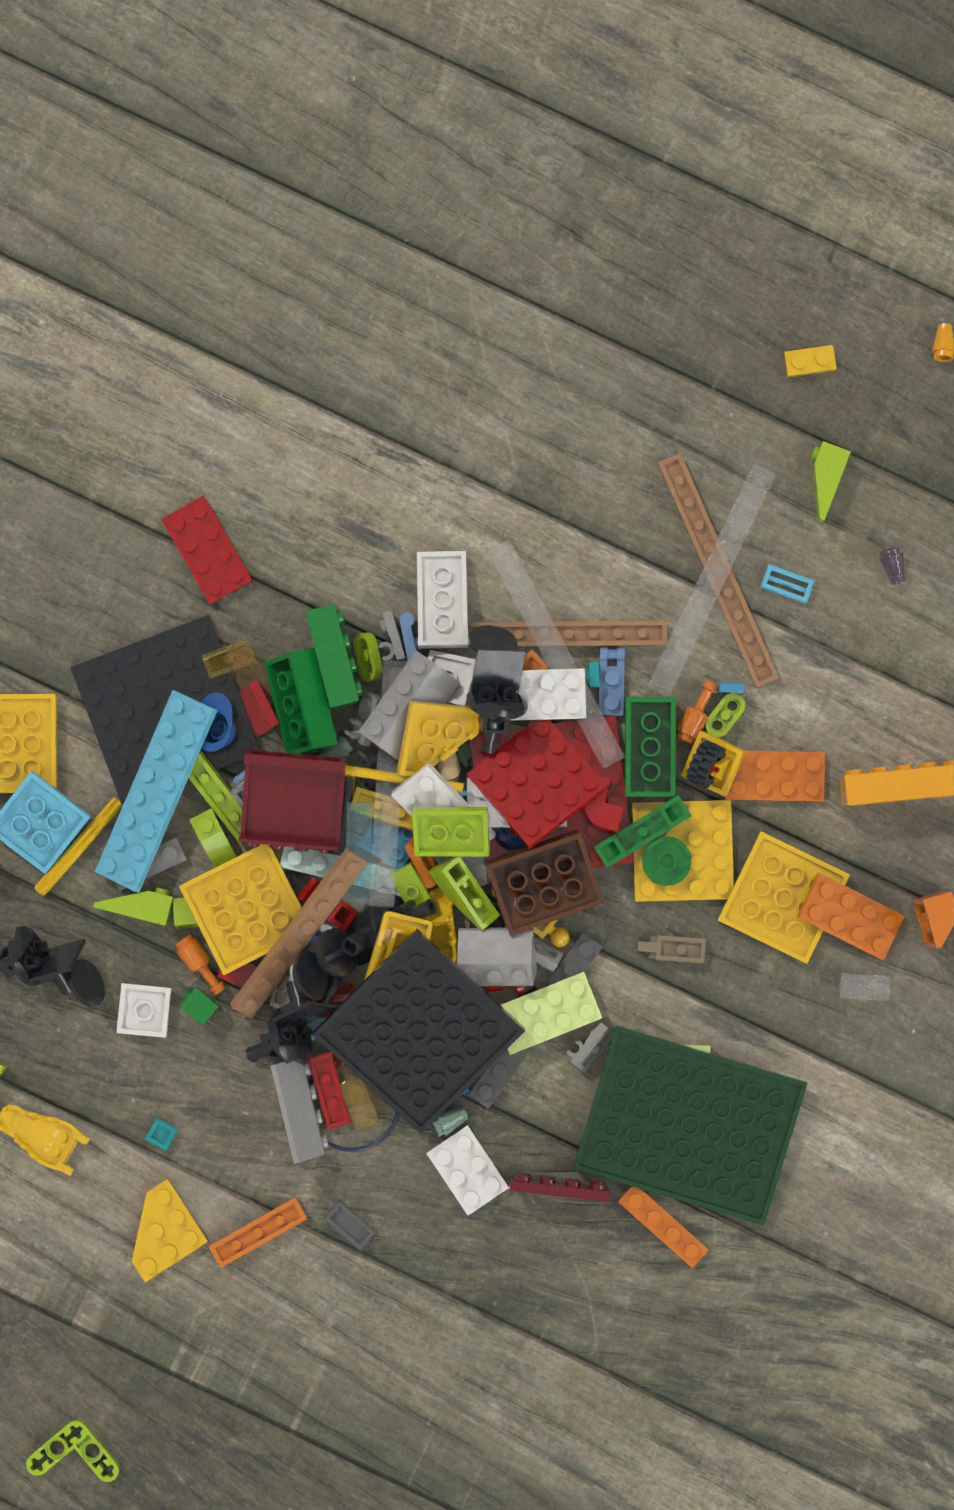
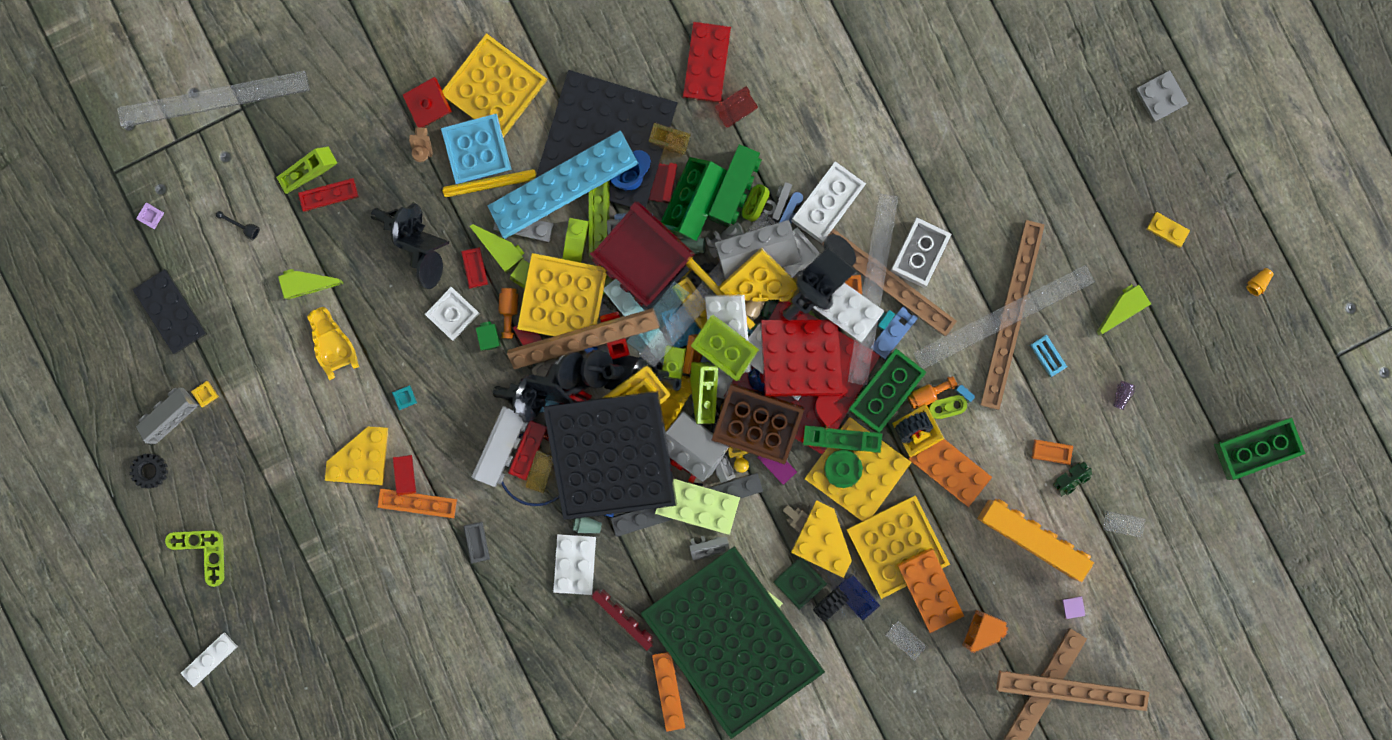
camera: 30 degrees right, 0 degrees up
none -> red tile [393,455,416,496]
none -> red tile [461,247,488,289]
none -> clear red panel [714,86,758,128]
none -> magenta tile [757,456,797,485]
none -> dark green tile [773,557,827,610]
none -> yellow plate [791,500,852,578]
none -> black tyre [813,587,849,622]
none -> clear blue panel [836,574,880,621]
none -> white brick [890,218,951,288]
none -> orange tile [1031,439,1073,465]
none -> dark green hinge [1053,462,1092,497]
none -> light grey plate [1135,71,1188,123]

